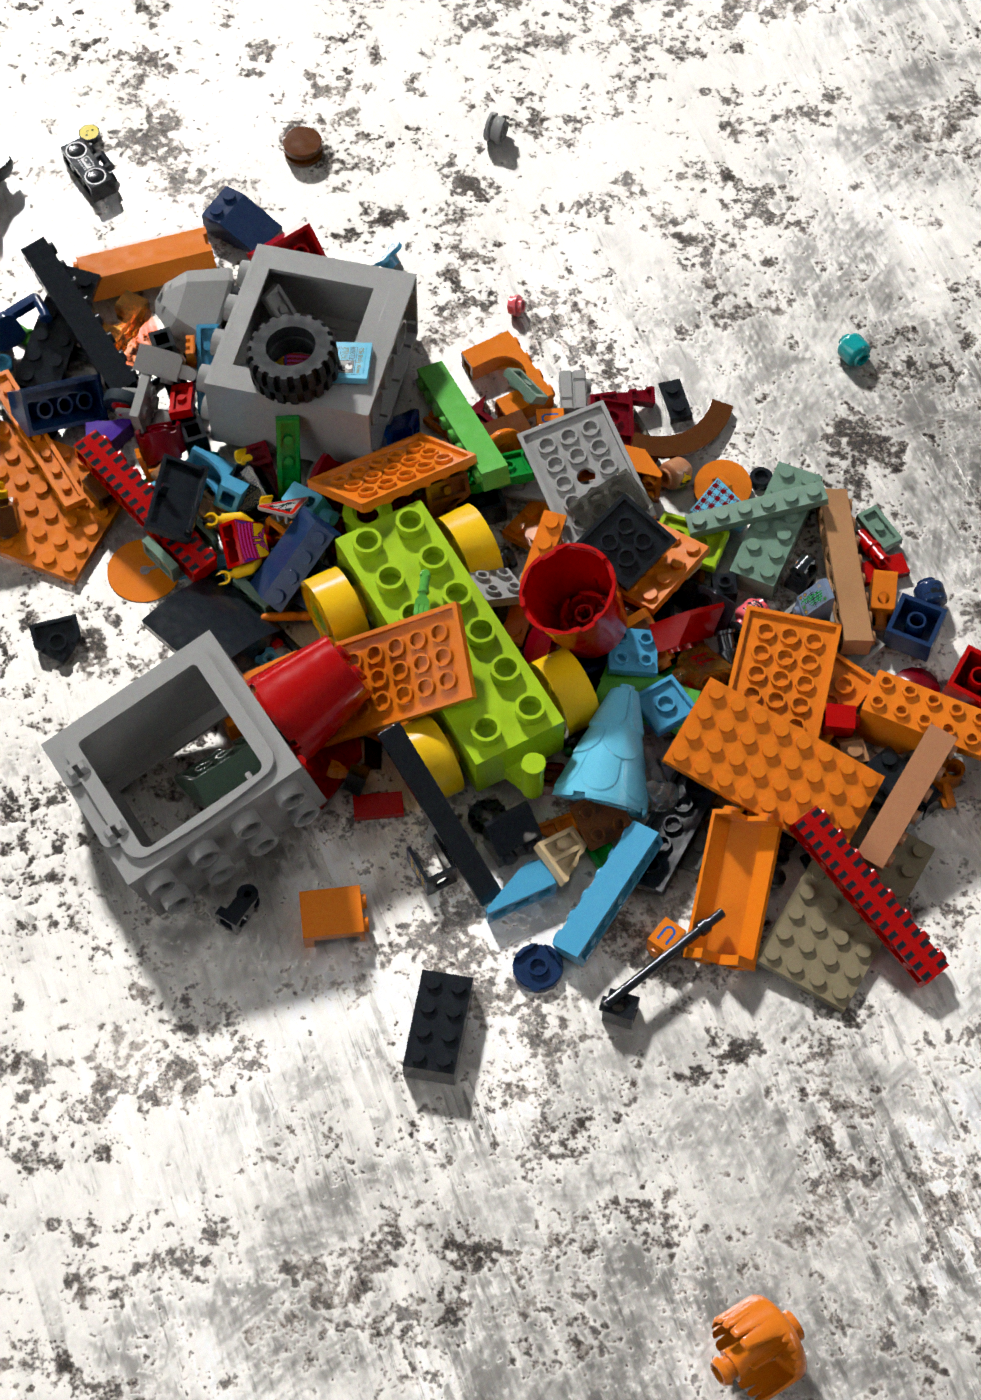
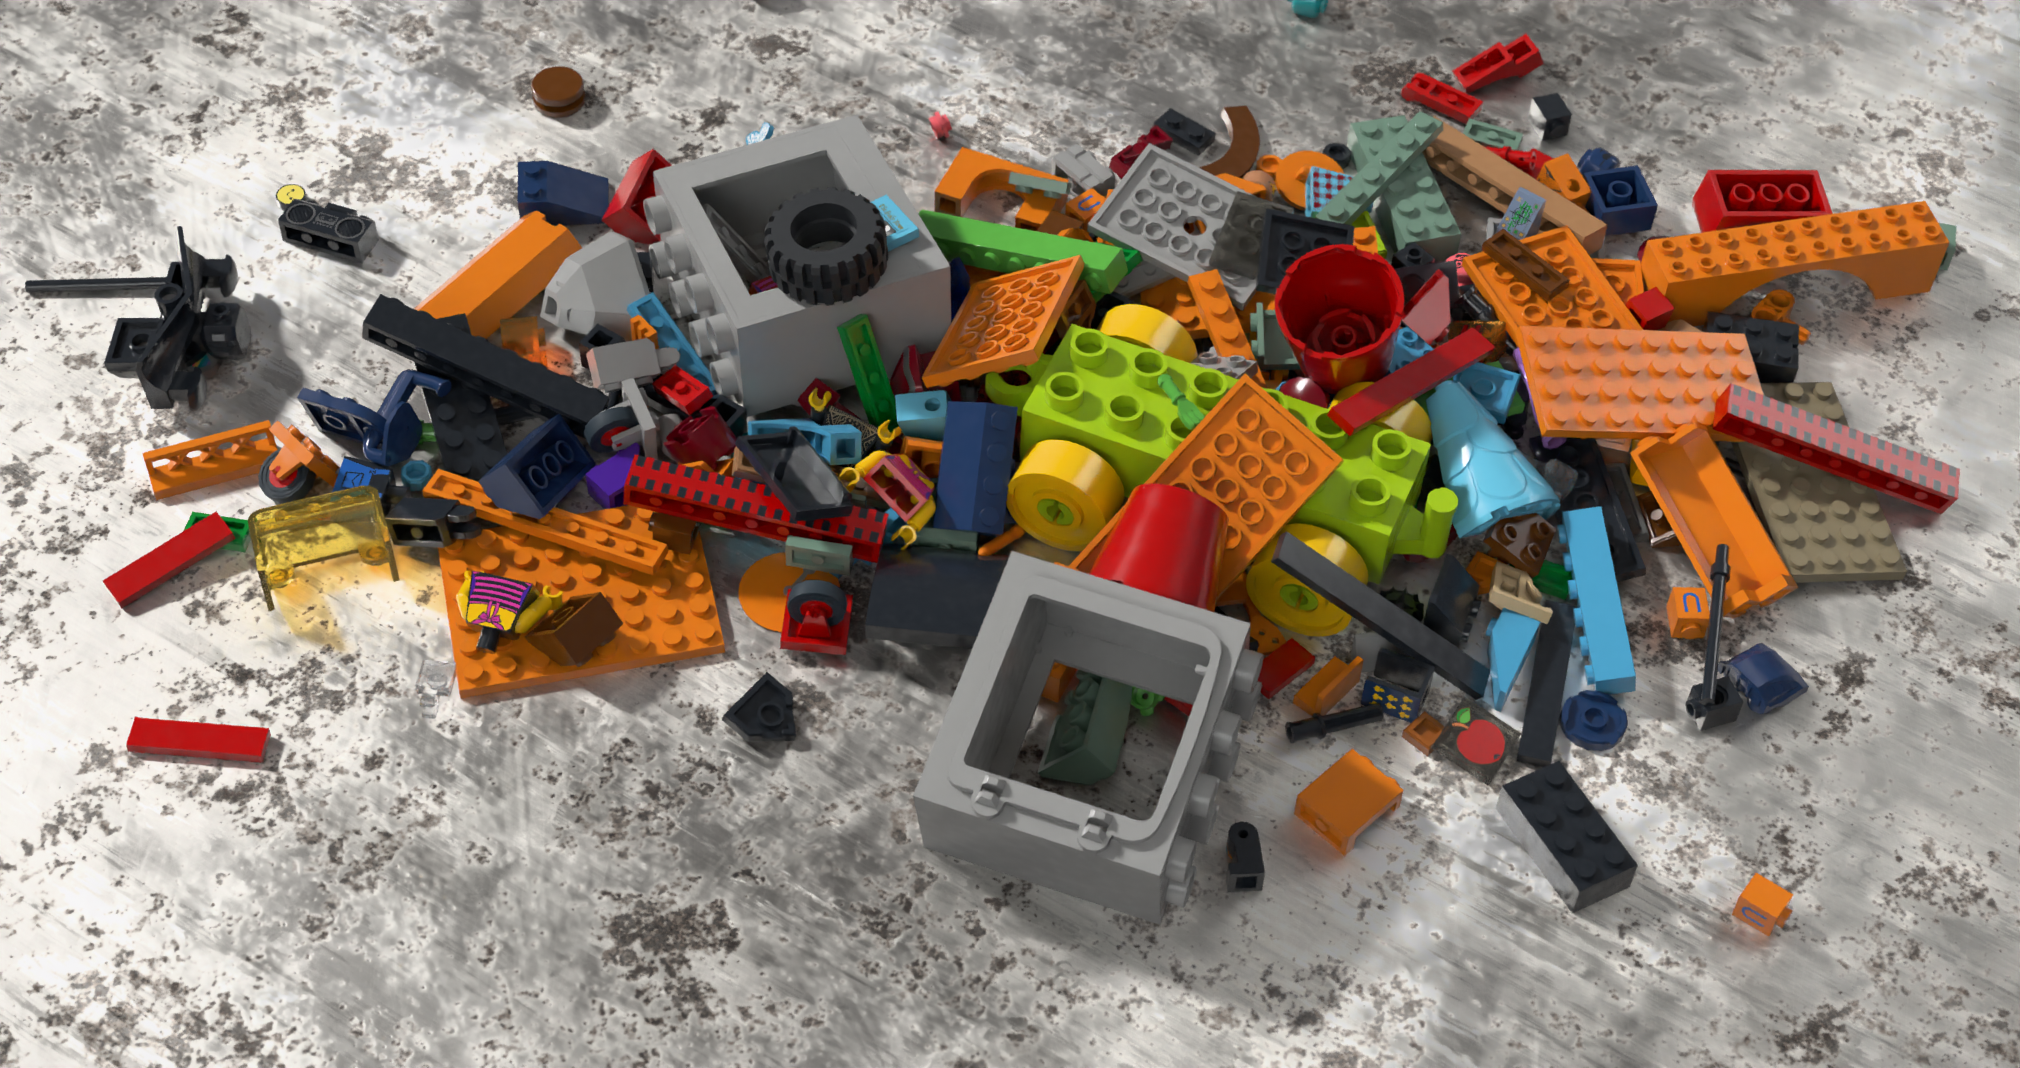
camera: 40 degrees left, 10 degrees down
piece [257,497,309,523] -> none
black leg [784,554,818,595] -> none
nougat brick [858,723,958,872] -> none
none -> plate [780,580,853,655]
none -> orange piece [1242,571,1286,655]
none -> orange tile [1256,155,1282,182]
none -> black axle [1285,703,1384,744]
none -> orange panel [1293,656,1364,716]
none -> red tile [1327,327,1495,436]
none -> red plate [1401,72,1483,124]
none -> dark orange tile [1402,711,1450,757]
none -> tile [1431,697,1522,785]
none -> red slope [1452,34,1544,94]
none -> reddish brown tile [1481,229,1570,302]
none -> black tile [1516,600,1578,767]
none -> black brick [1528,92,1572,141]
none -> dark blue slope [1718,643,1809,714]
none -> orange brick [1732,873,1793,937]

